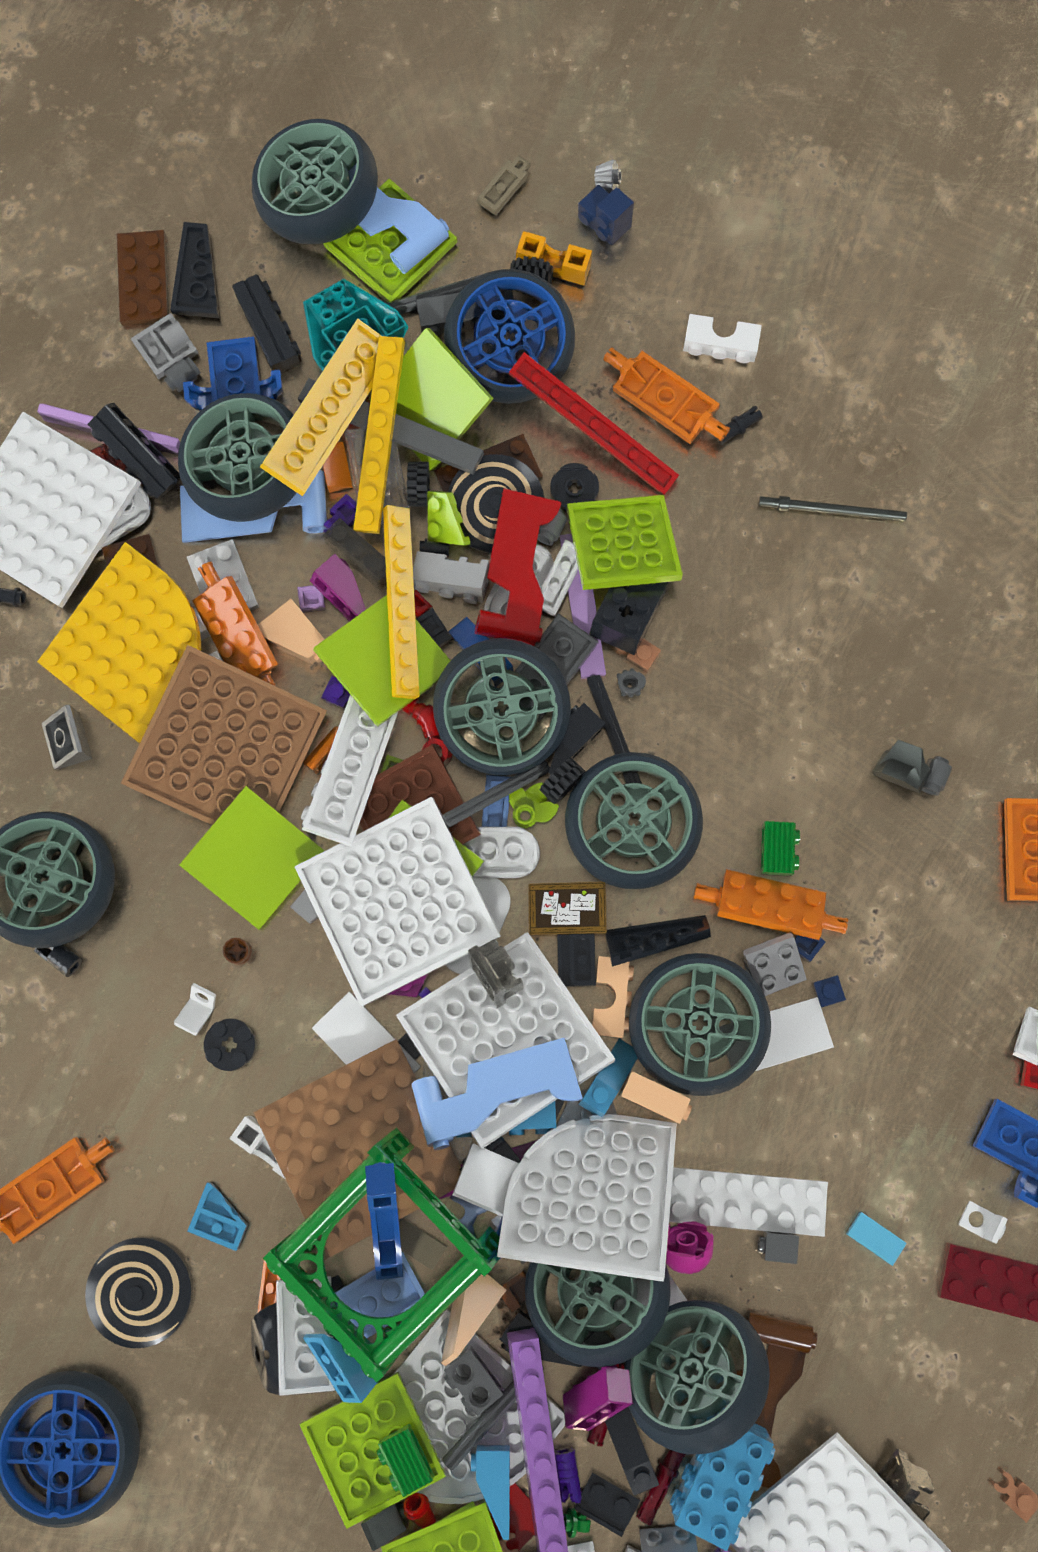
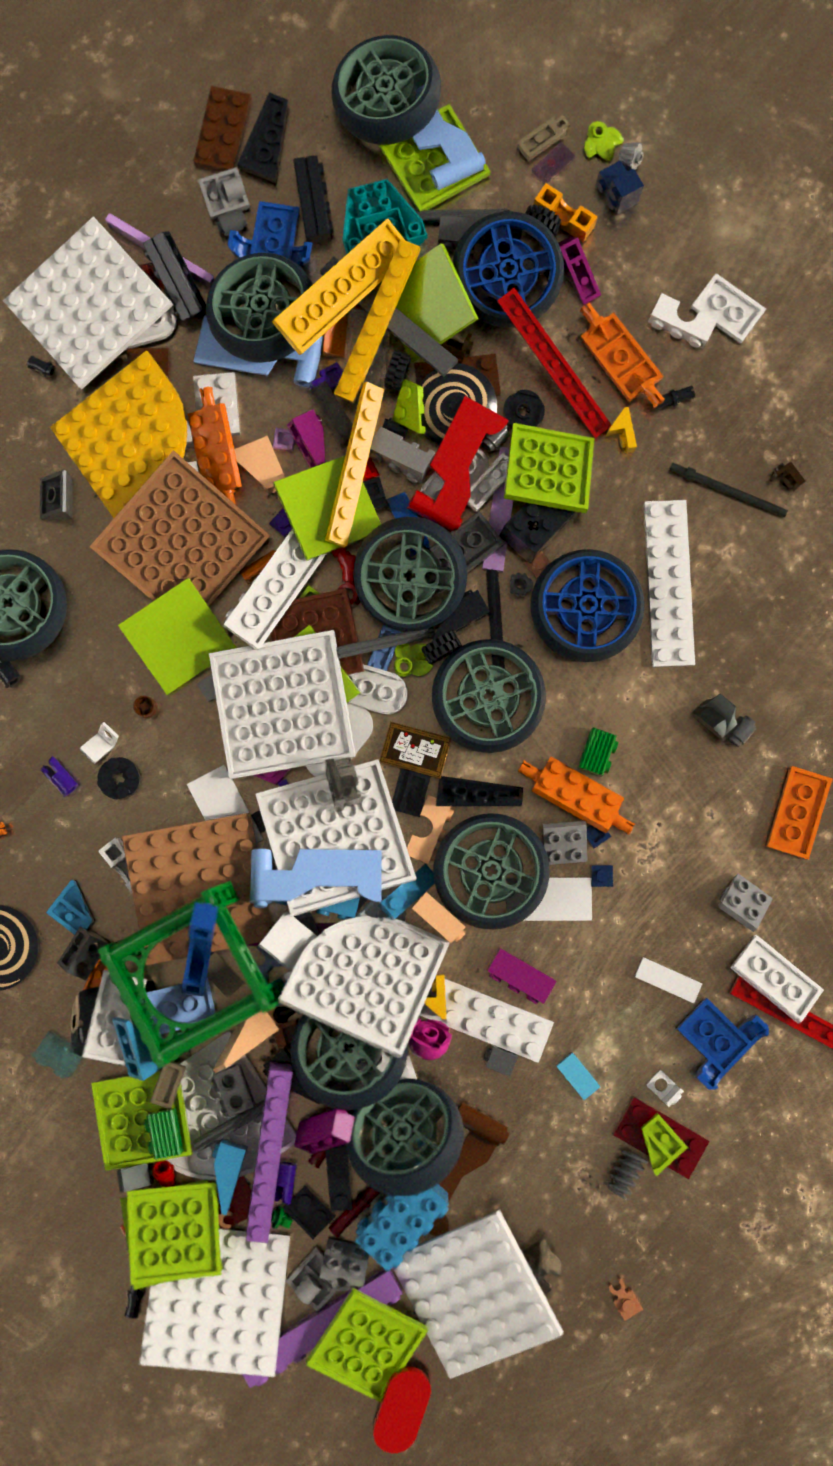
camera: 10 degrees right, 5 degrees up
none -> clear light blue bracket [32,1031,84,1078]
none -> dark purple hinge [41,756,78,797]
none -> dark grey brick [57,926,109,981]
none -> dark tan tile [150,1061,186,1109]
none -> black pin [273,1005,299,1023]
none -> yellow slope [424,974,447,1019]
none -> dark brown bracket [441,333,474,360]
none -> magenta brick [487,948,557,1004]
none -> blue wheel [531,549,644,662]
none -> tile [532,142,575,185]
none -> magenta slope [558,236,601,305]
none -> lime plate [584,121,623,161]
none -> dark grey piece [605,1150,649,1200]
none -> yellow slope [606,407,637,454]
none -> white tile [634,957,702,1003]
none -> lime wing [641,1113,688,1176]
none -> white plate [644,500,695,668]
none -> white plate [691,273,766,344]
none -> light grey plate [718,874,773,932]
none -> dark brown bracket [770,461,806,491]

